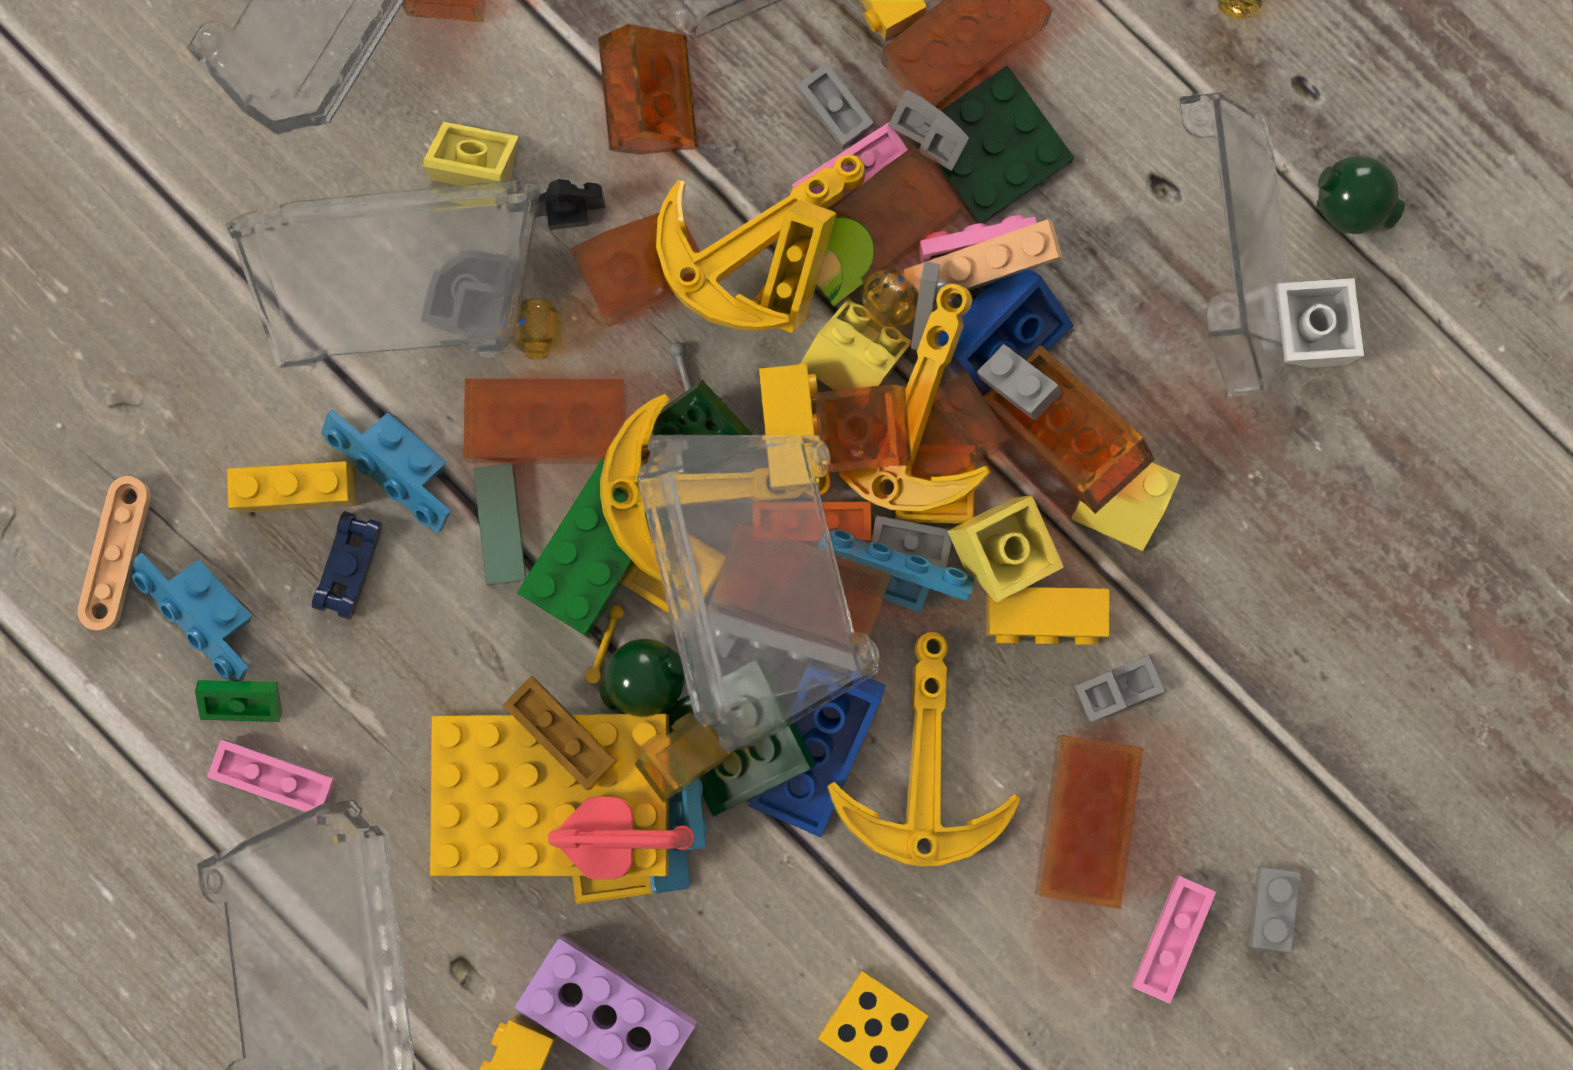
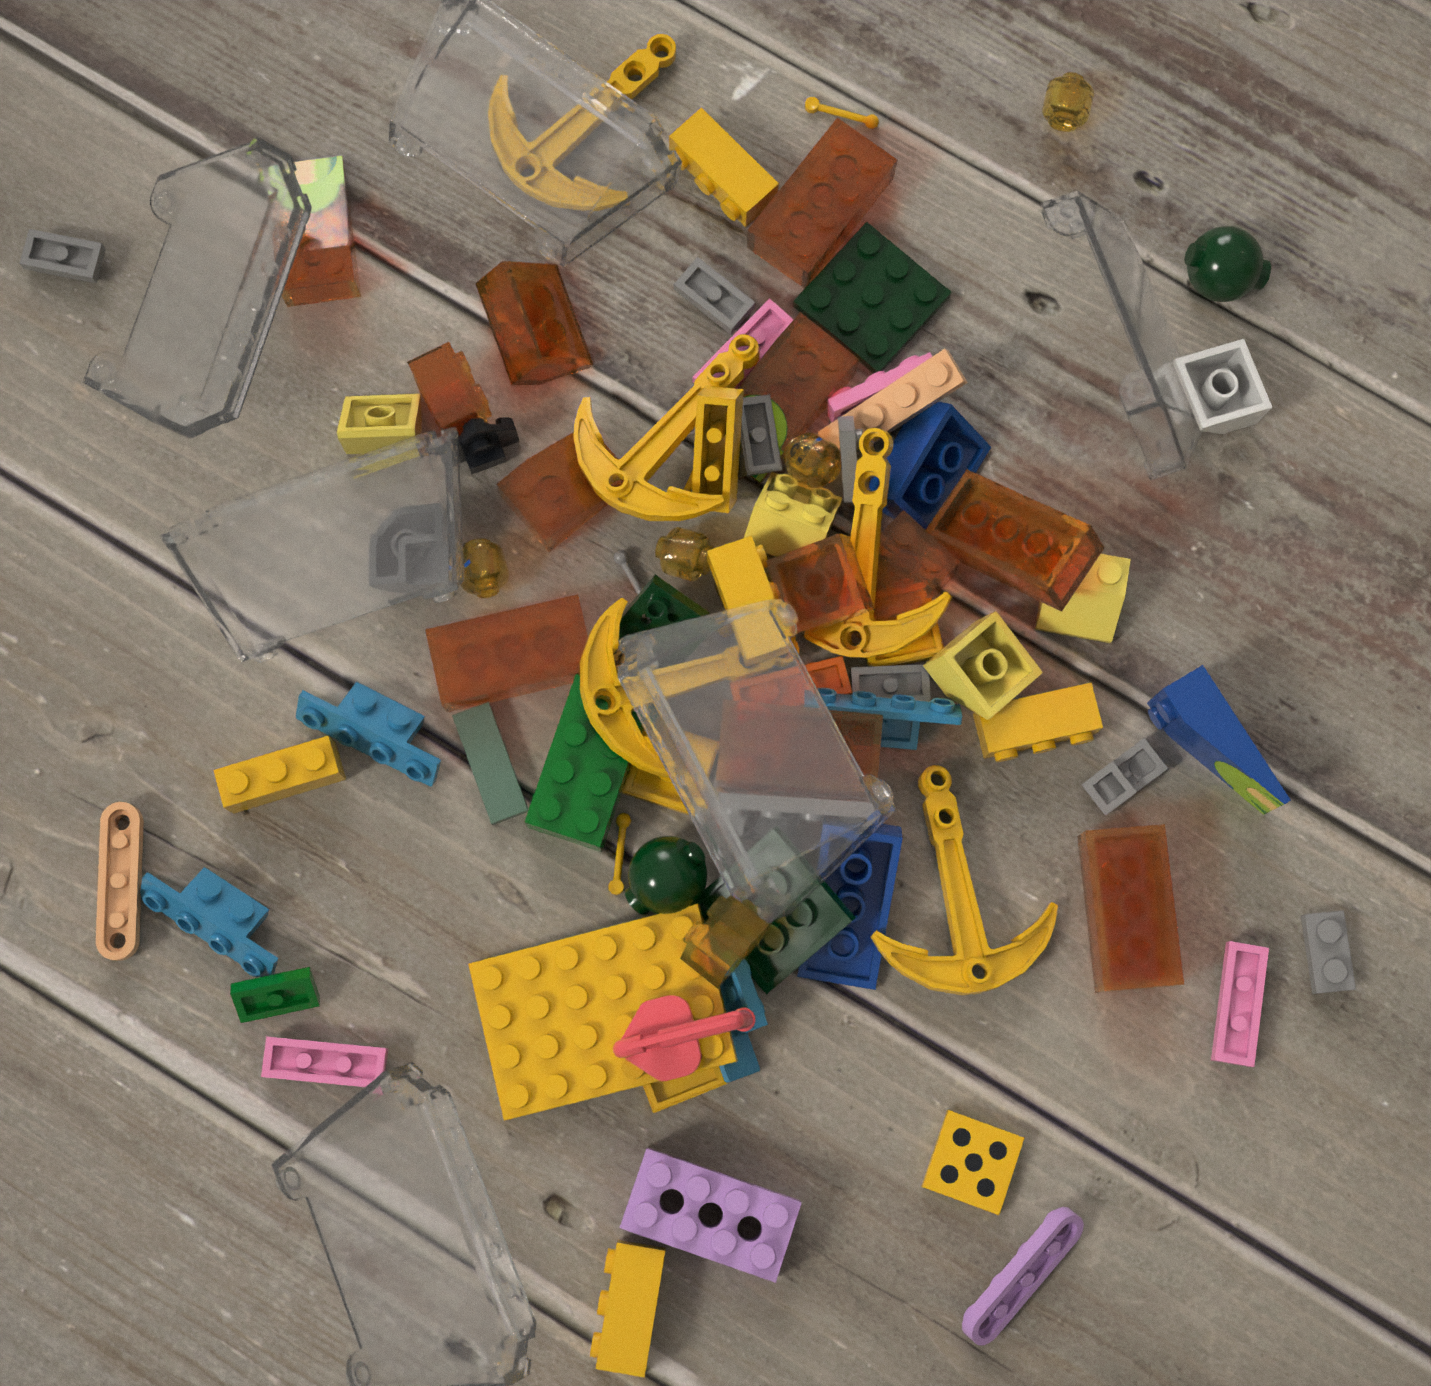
camera: 15 degrees left, 5 degrees down
dark blue plate [312,511,382,620] -> none
pearl gold plate [503,676,618,790] -> none
light grey slope [888,89,969,171] -> none
light grey plate [977,344,1062,421] -> none
none -> clear orange brick [407,342,493,440]
none -> clear yellow head [655,527,714,582]
none -> light grey slope [738,394,782,478]
none -> blue slope [1147,665,1291,815]

